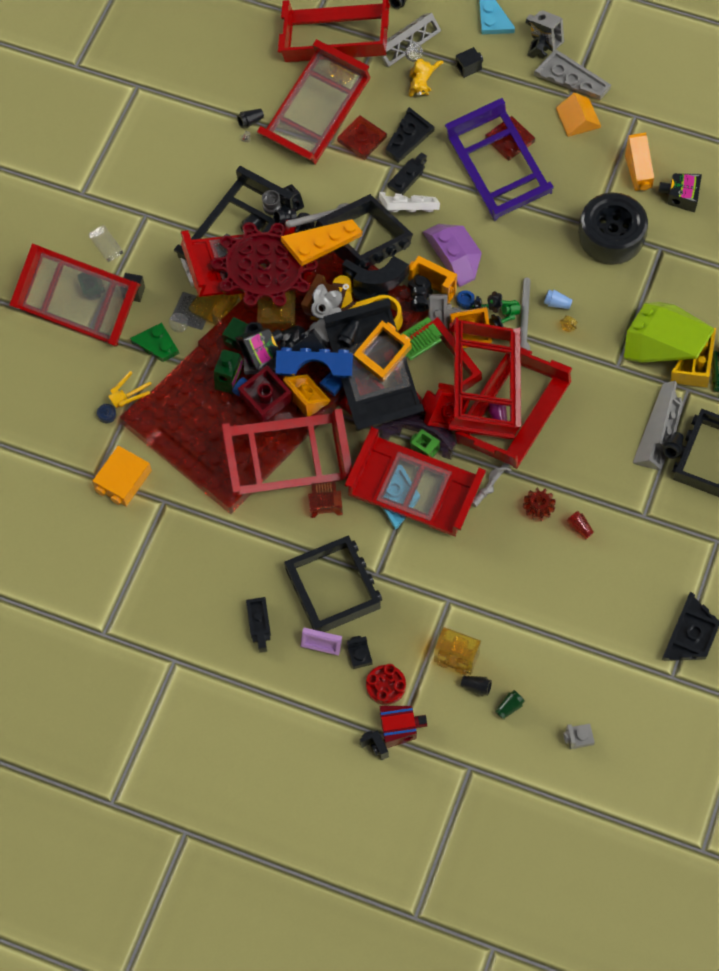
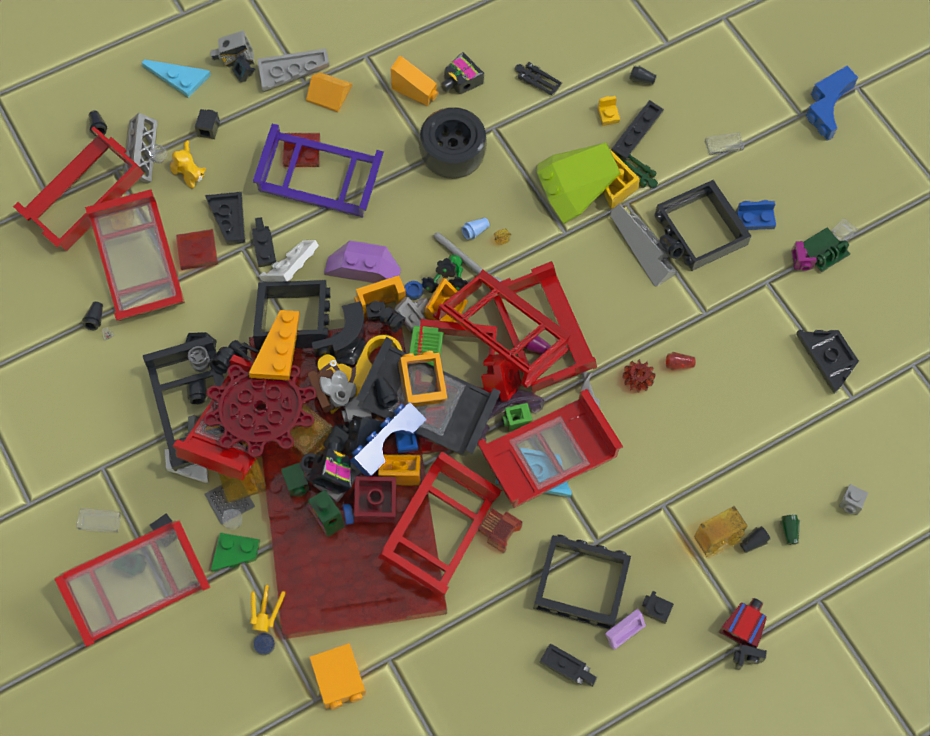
camera: 55 degrees left, 0 degrees up
light grey piece [285,203,348,228] -> none
red tile [366,664,406,705] -> none

